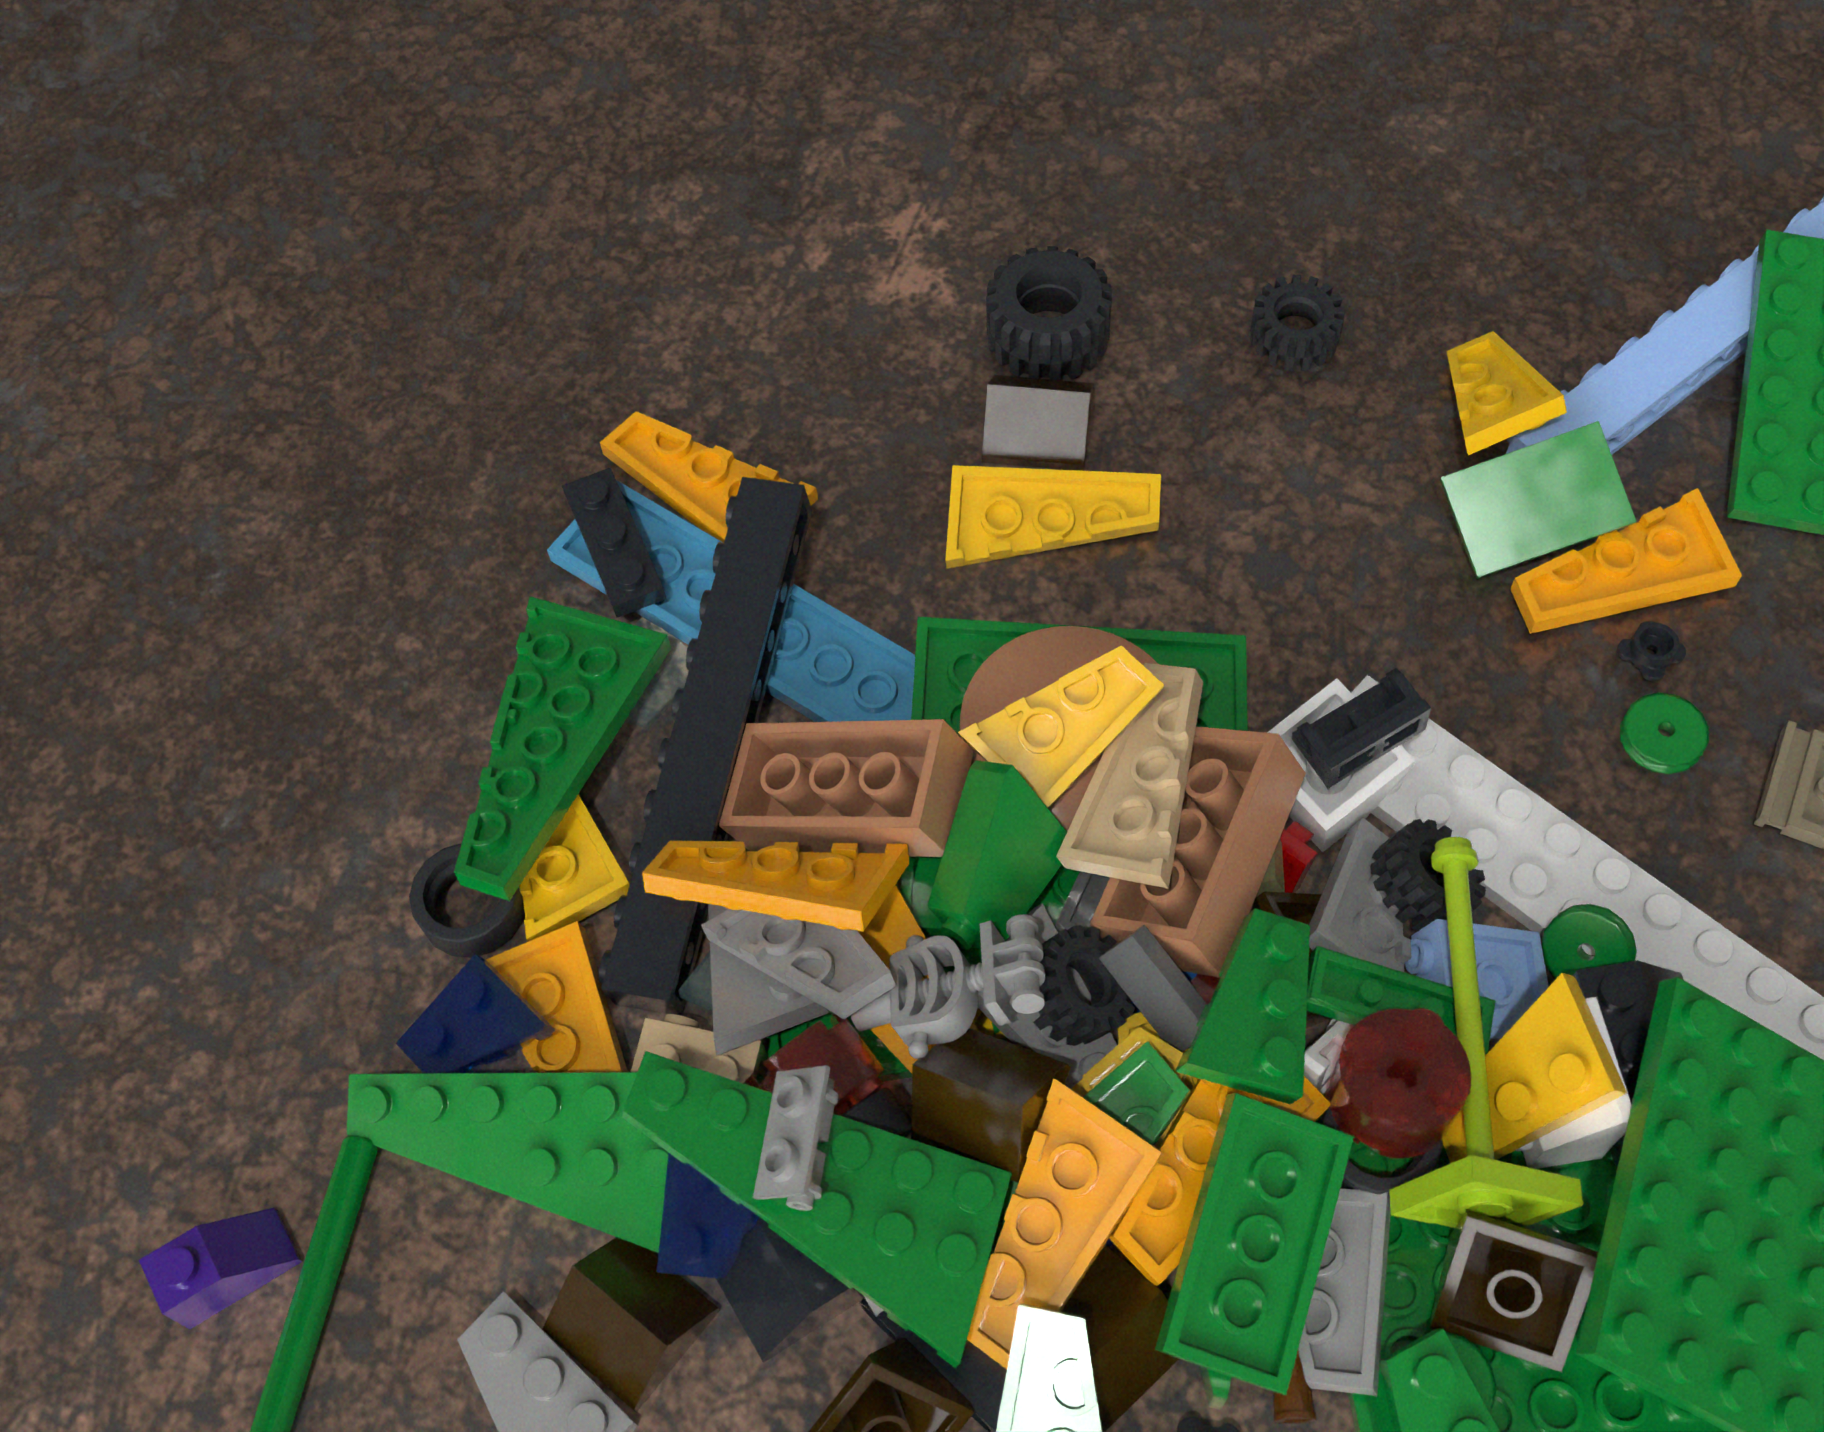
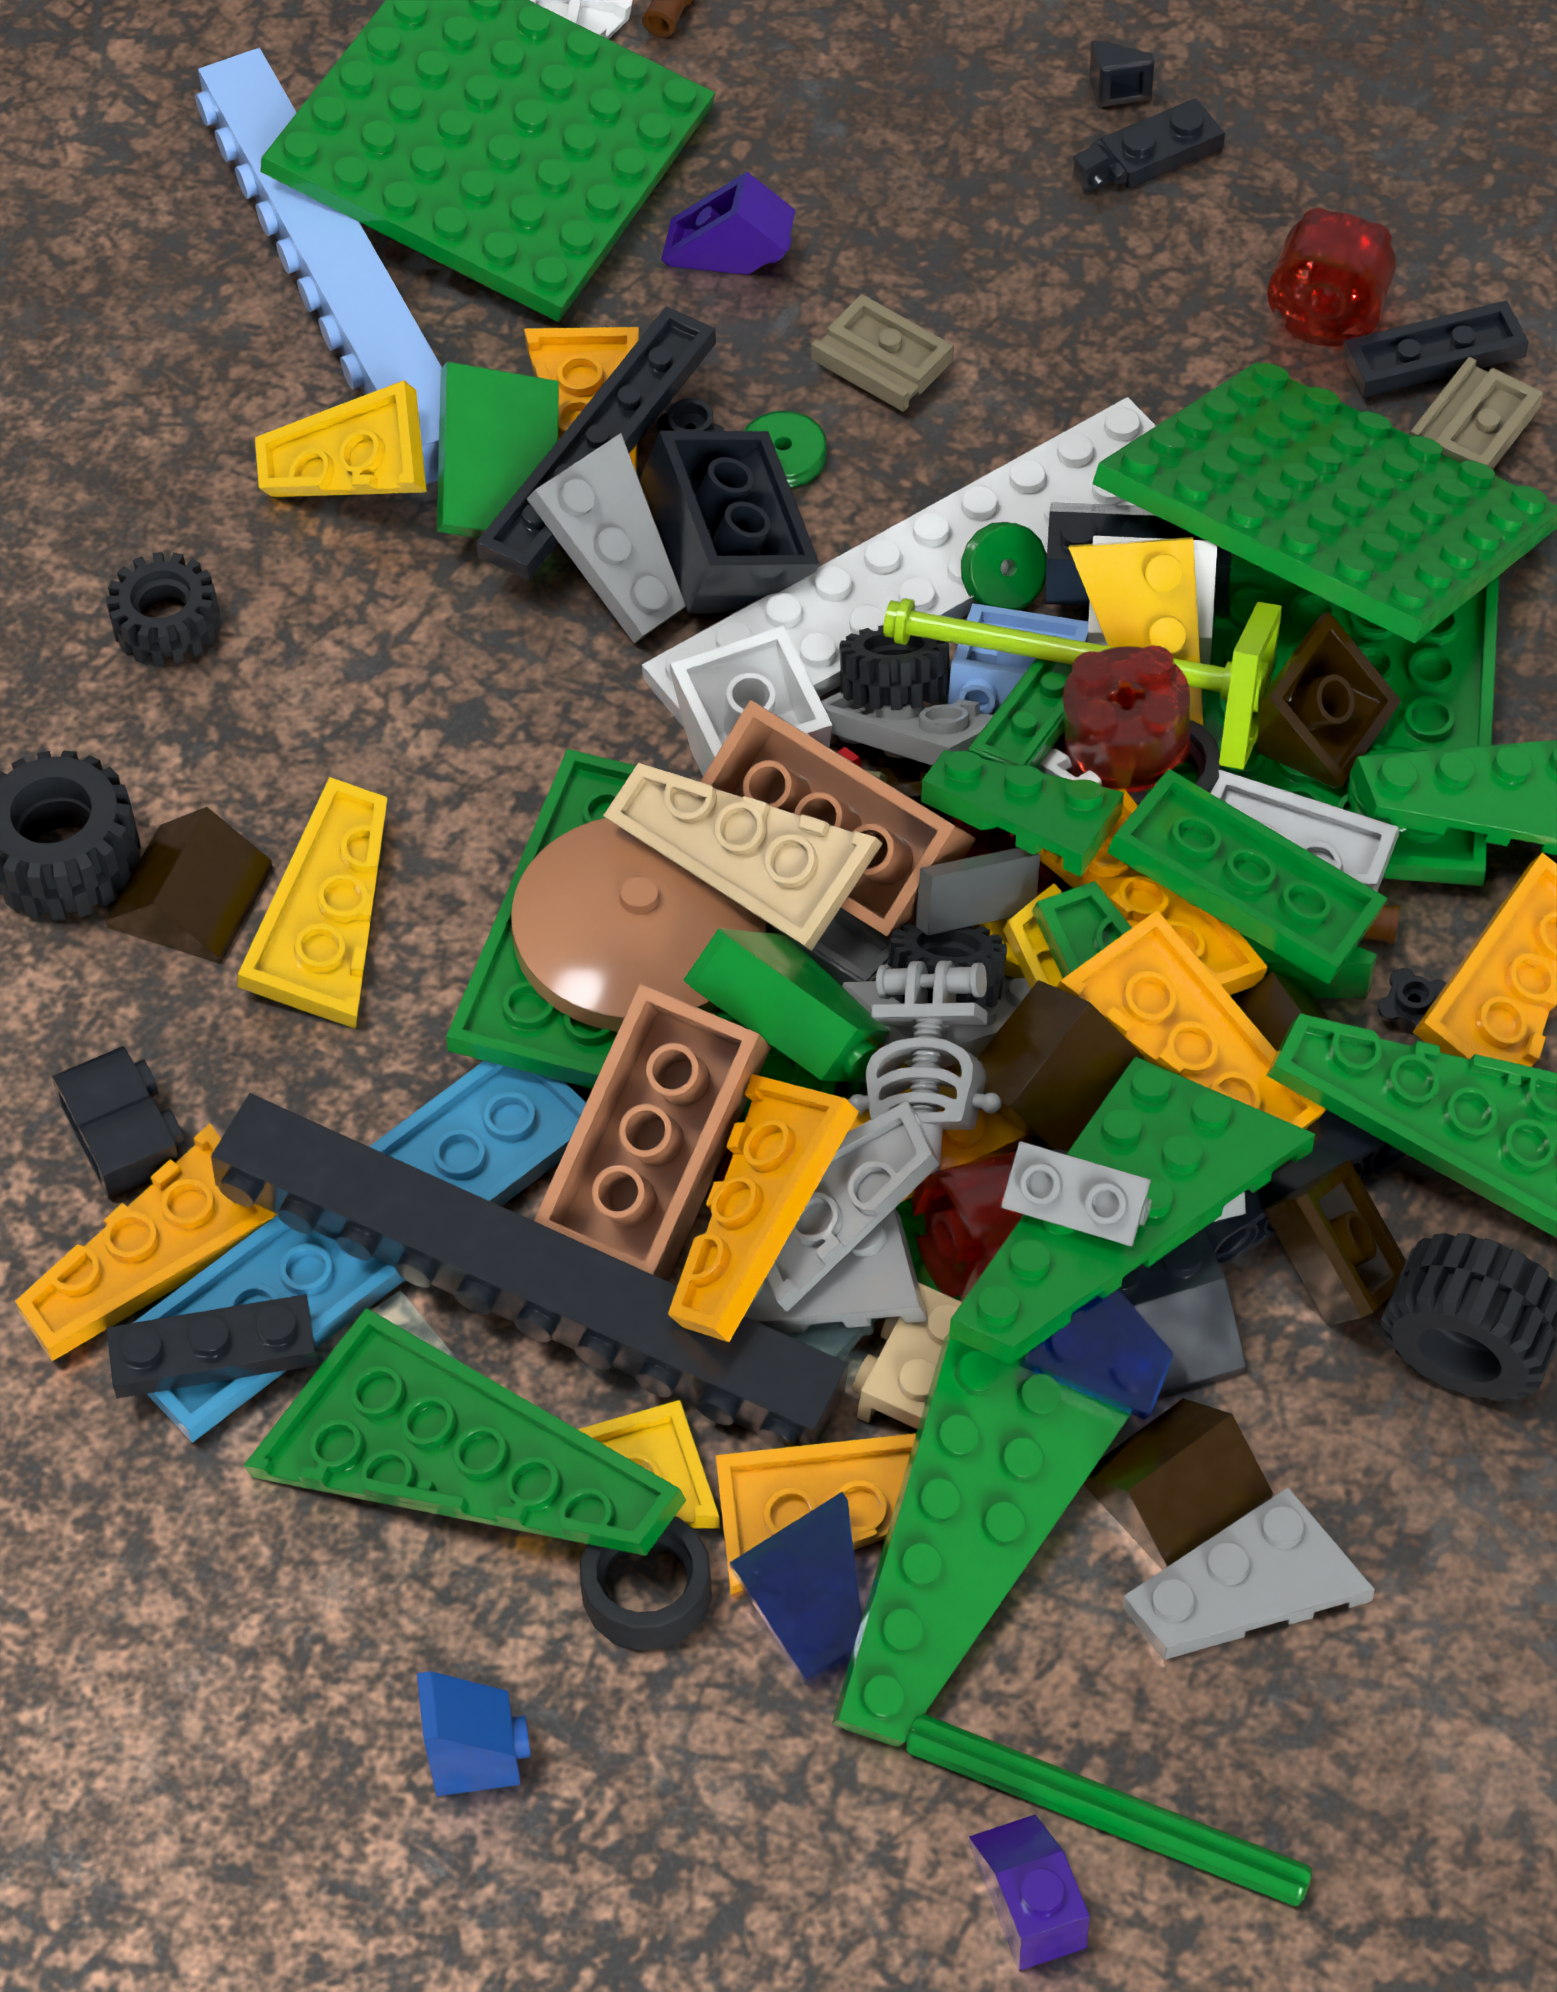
camera: 80 degrees left, 5 degrees down
yellow wing [958,645,1164,809] -> none
black hinge [1291,668,1431,789] -> none
none -> black brick [52,1046,185,1199]
none -> blue slope [417,1671,531,1796]
none -> black plate [476,306,716,581]
none -> light grey wing [527,433,686,644]
none -> black slope [640,431,820,613]

